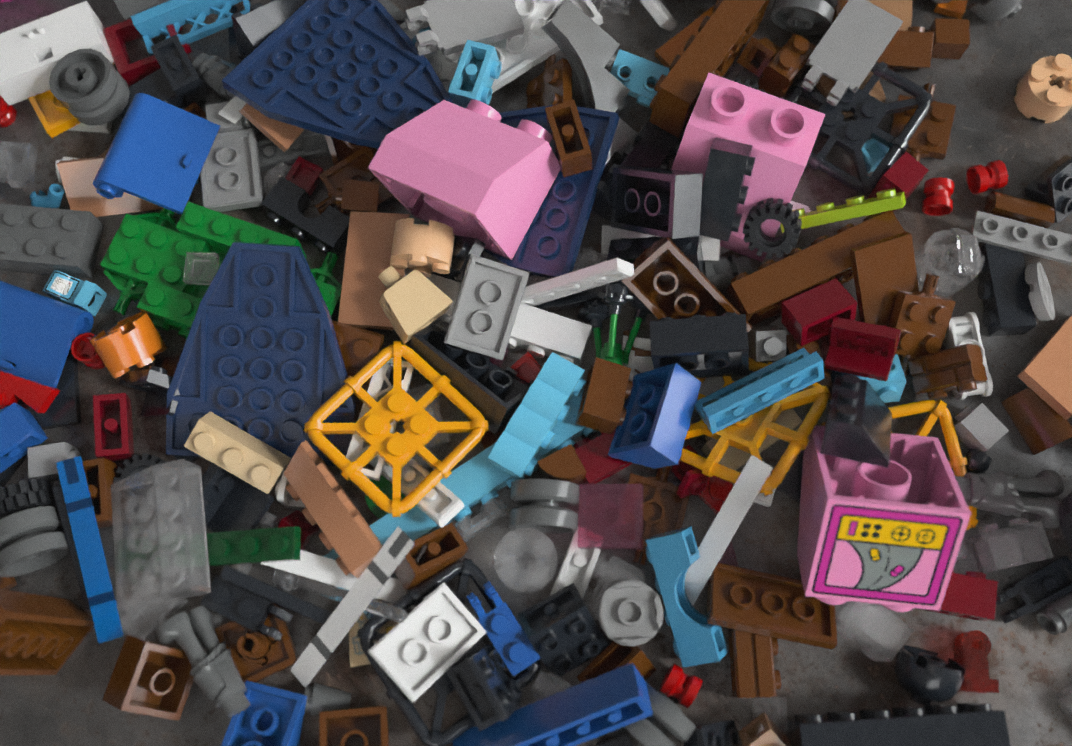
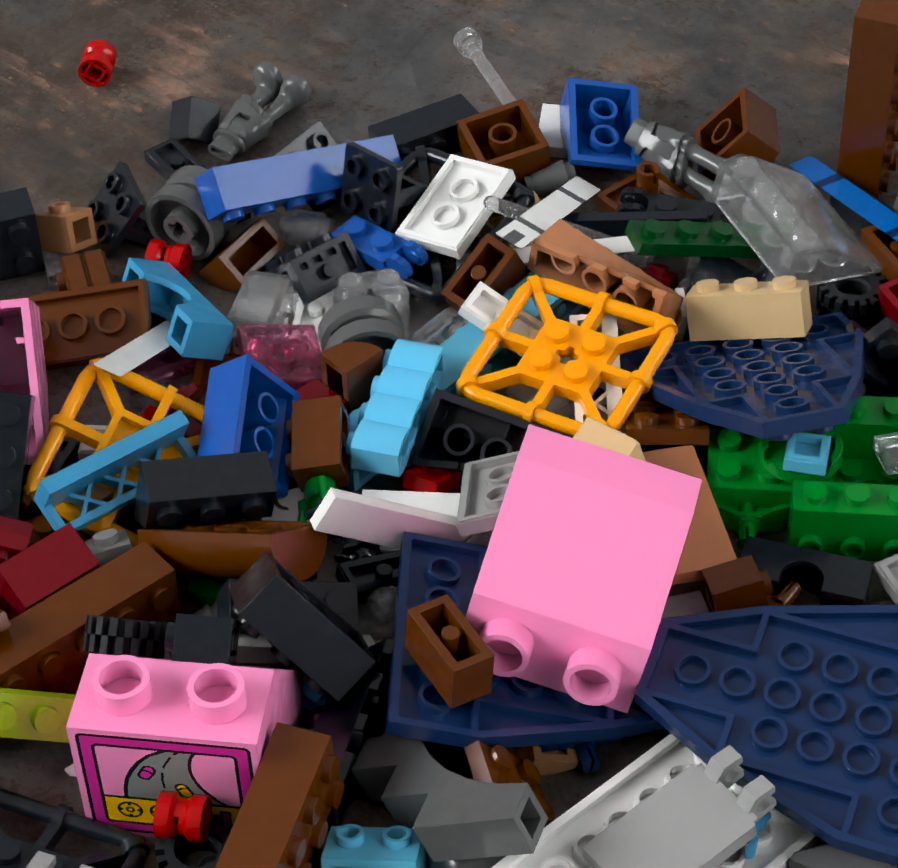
camera: 165 degrees right, 30 degrees down
medium azure brick [448,40,502,108] -> none
light grey tile [598,579,664,647] -> none

